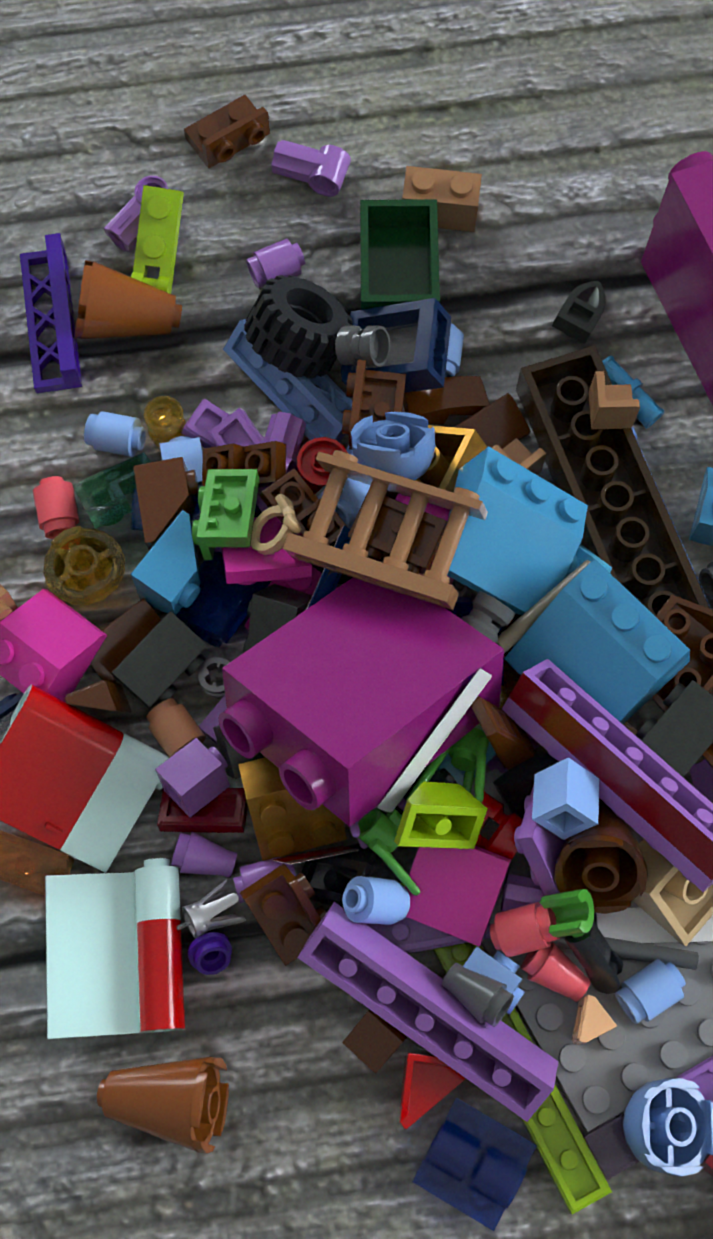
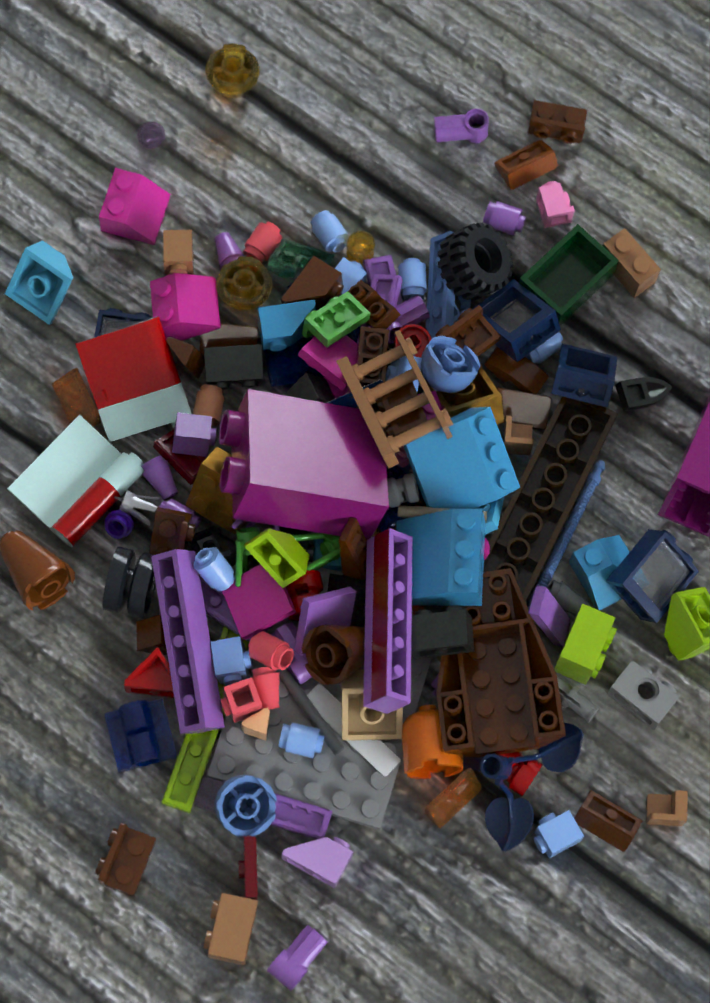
camera: 40 degrees right, 0 degrees up
dark purple fence [20,233,82,394] -> none
dark orange cone [74,260,182,339] -> none
lime plate [131,185,184,294] -> none
tan piece [250,494,302,555] -> none
medium lavender piece [271,140,351,197] -> none
red sticker [273,846,359,864] -> none
dark grey wheel [335,325,390,367] -> none
white sticker [378,669,492,813] -> none
dark grey cone [442,963,514,1027] -> none
light blue brick [532,758,599,840] -> none
piece [539,889,624,994] -> none
medium nougat panel [588,371,640,429] -> none
dark azure pin [602,355,665,429] -> none
none -> black wheel [102,546,156,619]
none -> medium lavender cone [214,232,246,273]
none -> coral brick [220,677,262,723]
none -> light blue brick [398,258,427,301]
none -> dark orange slope [494,139,558,190]
none -> bright pink brick [536,181,575,228]
none -> dark blue window [551,343,617,407]

